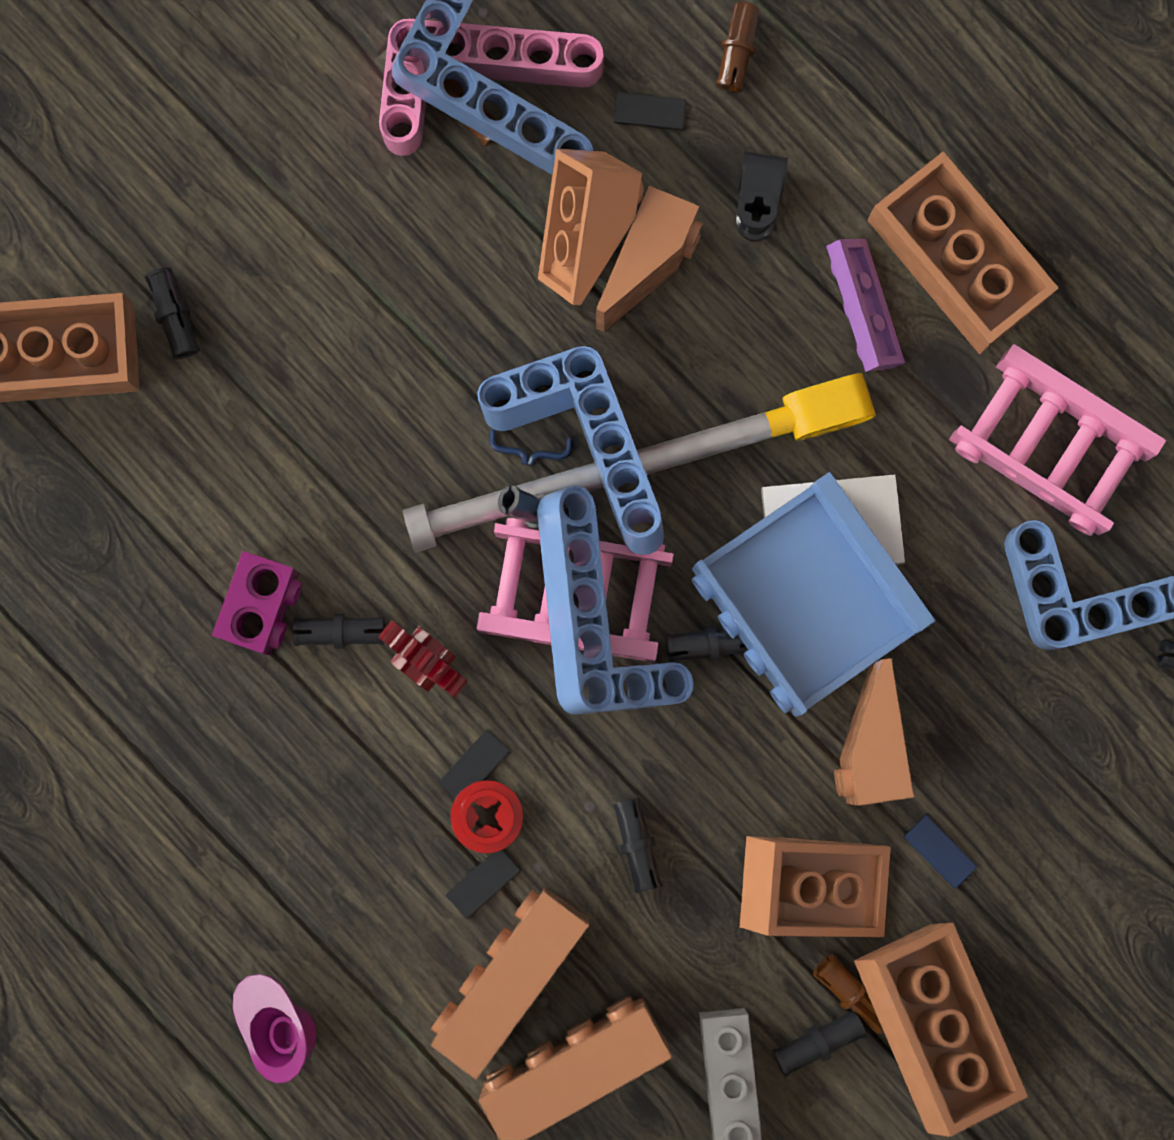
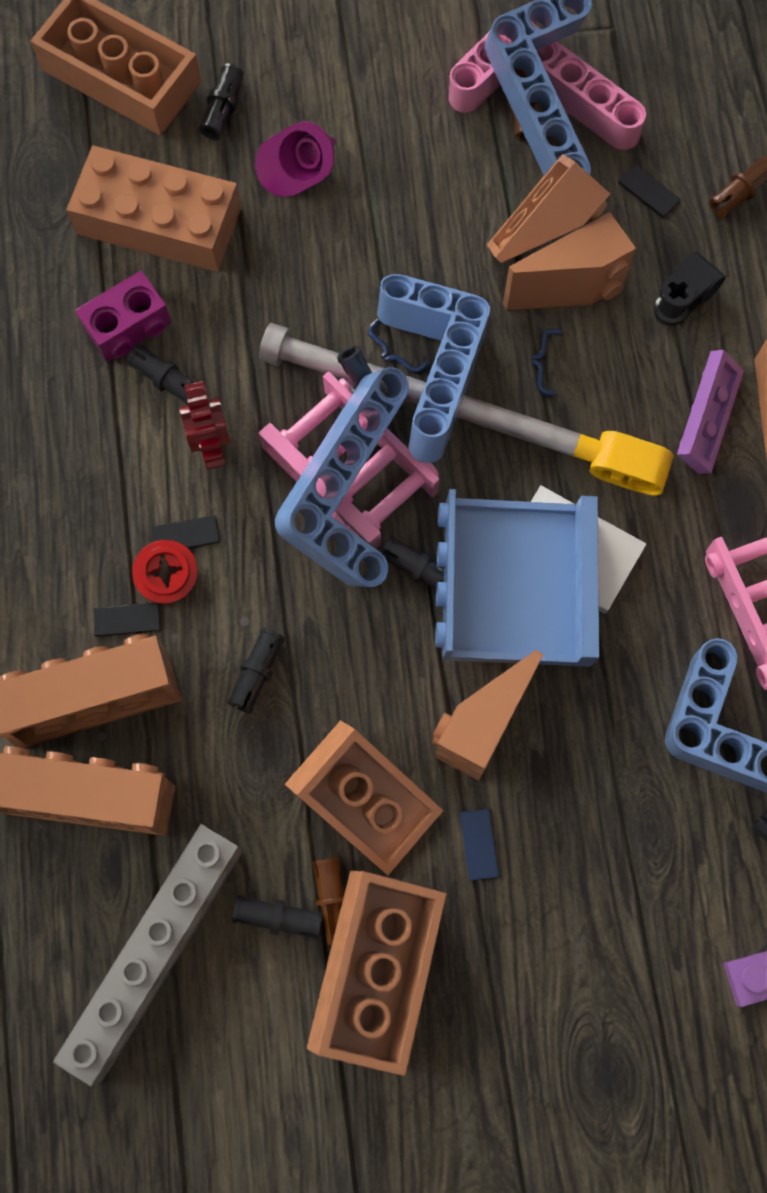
camera: 35 degrees right, 10 degrees down
none -> nougat brick [66,145,241,272]
none -> magenta piece [255,121,336,197]
none -> dark blue piece [531,328,562,396]

